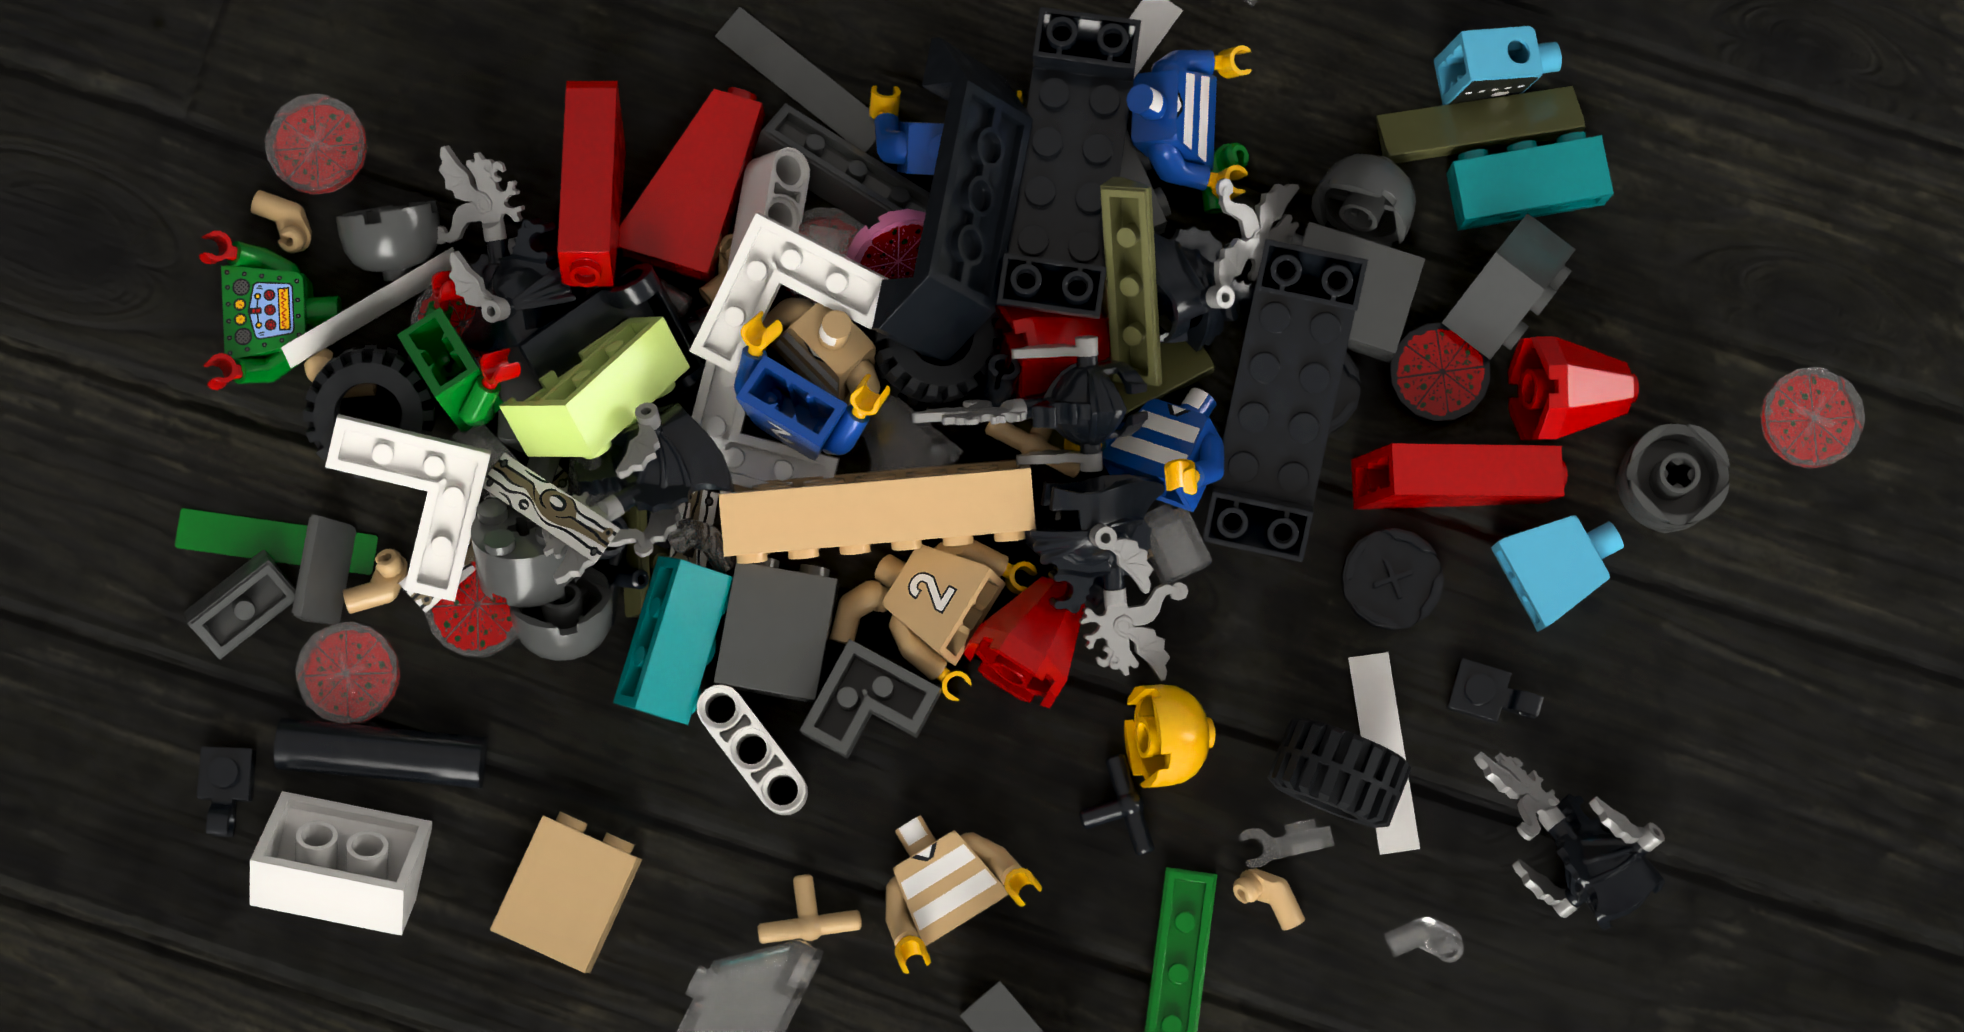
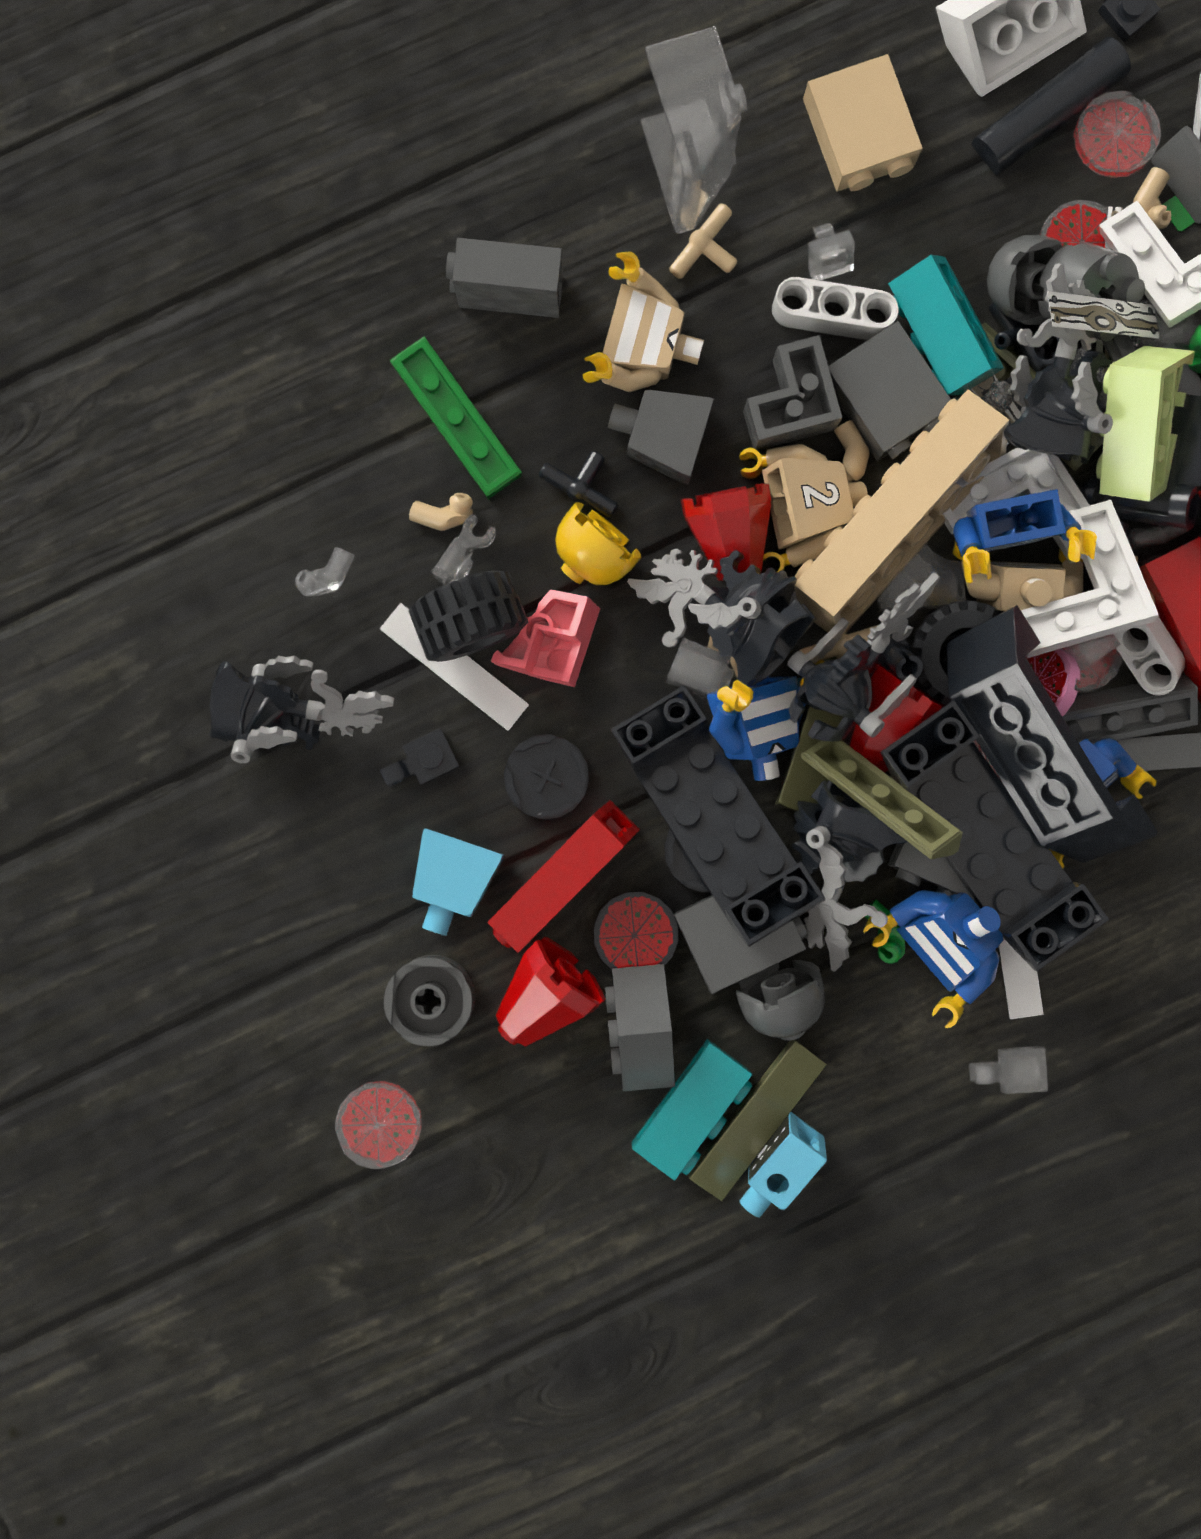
camera: 135 degrees right, 5 degrees up
none -> coral slope [491,590,600,687]
none -> dark grey torso [608,390,714,485]
none -> clear tile [808,223,855,281]

